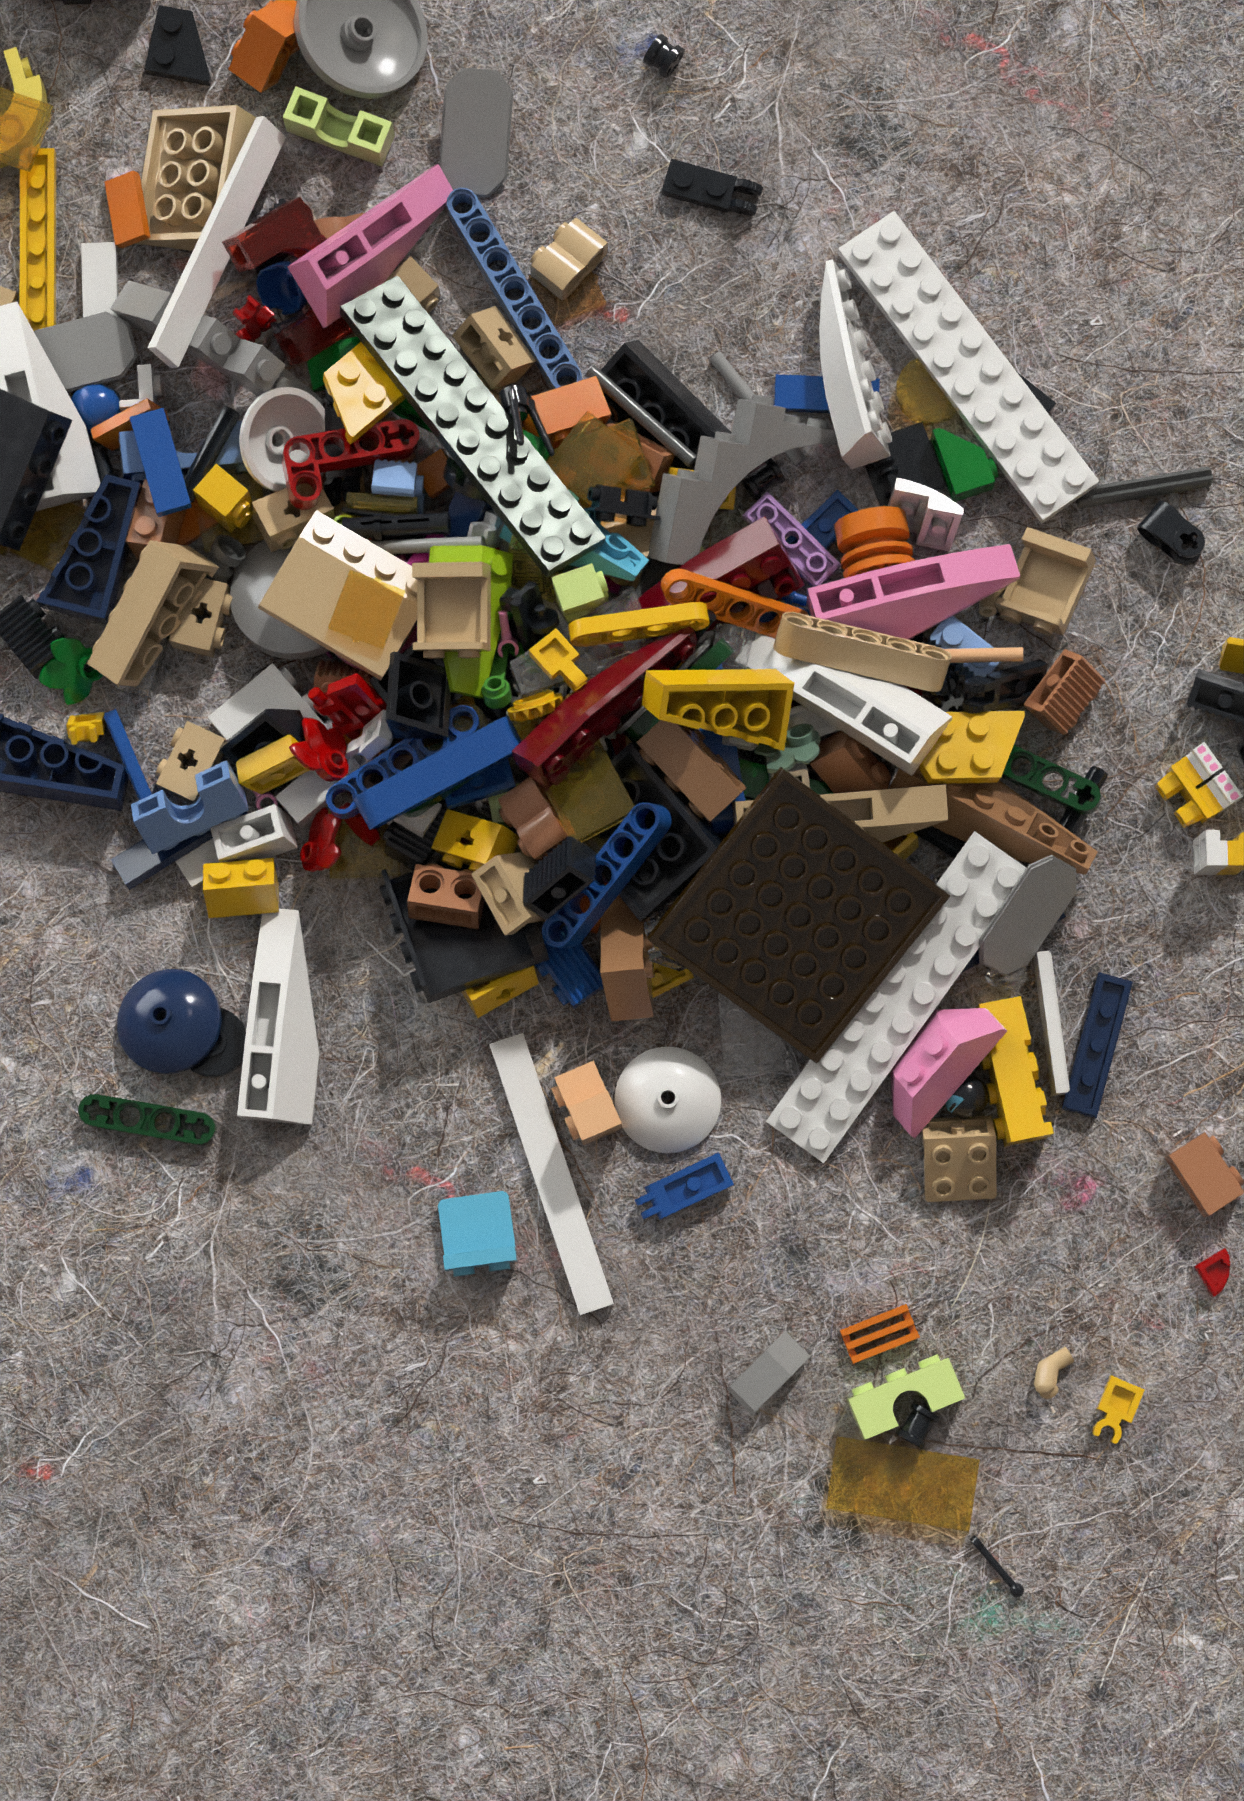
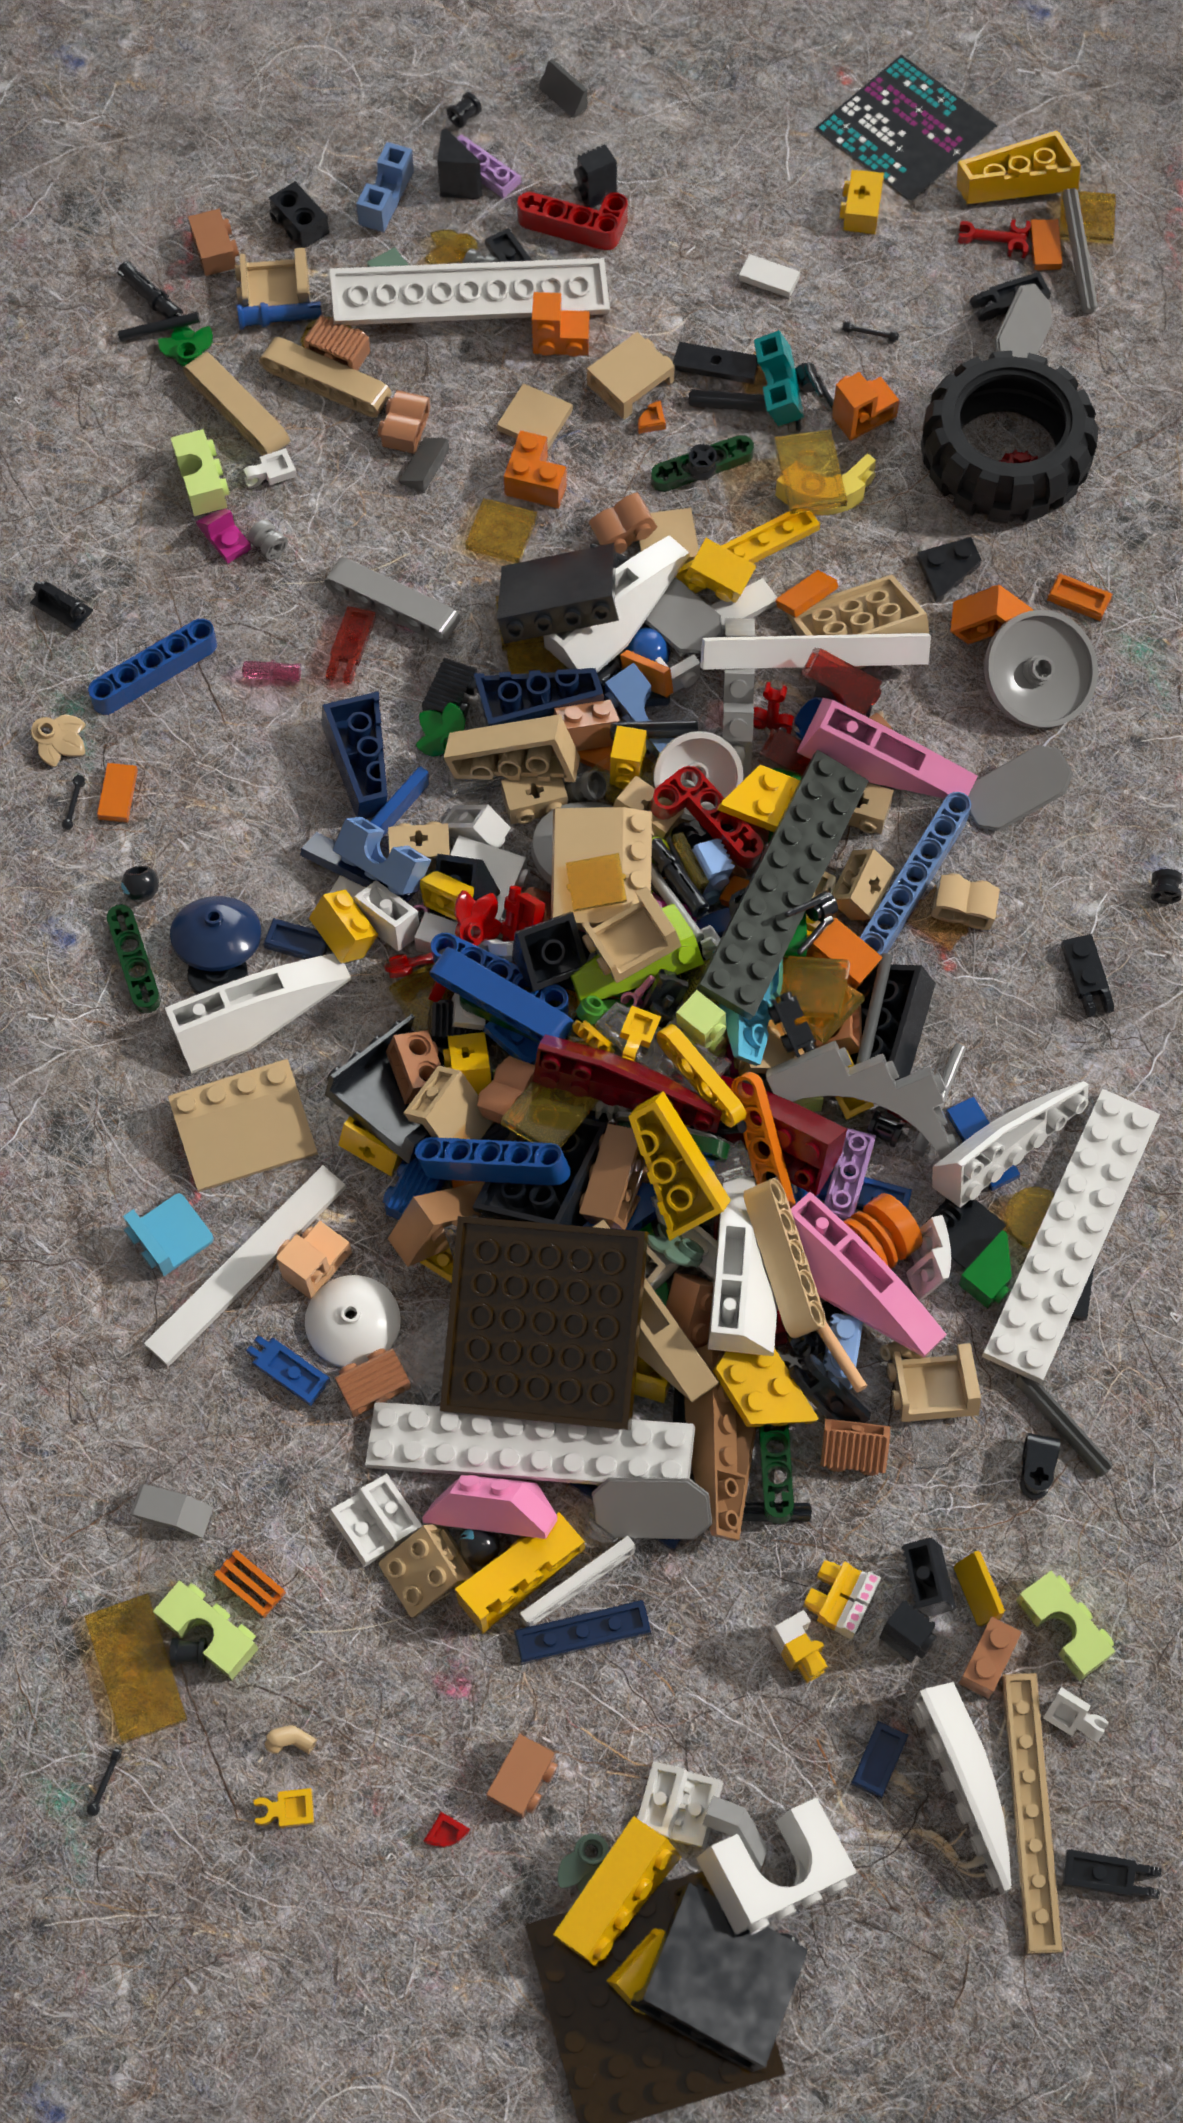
camera: 60 degrees right, 15 degrees down
yellow plate [66,712,107,745] -> none
blue tile [129,408,192,517] -> none
yellowish green arch [283,86,395,167] -> none
black brick [523,836,596,920] -> none
none -> black piece [121,866,159,902]
none -> tan slope [168,1059,318,1192]
none -> dark blue tile [263,918,328,960]
none -> white slope [329,1474,422,1567]
none -> nougat brick [335,1348,411,1417]
none -> white slope [442,804,511,848]
none -> yellow brick [685,538,756,603]

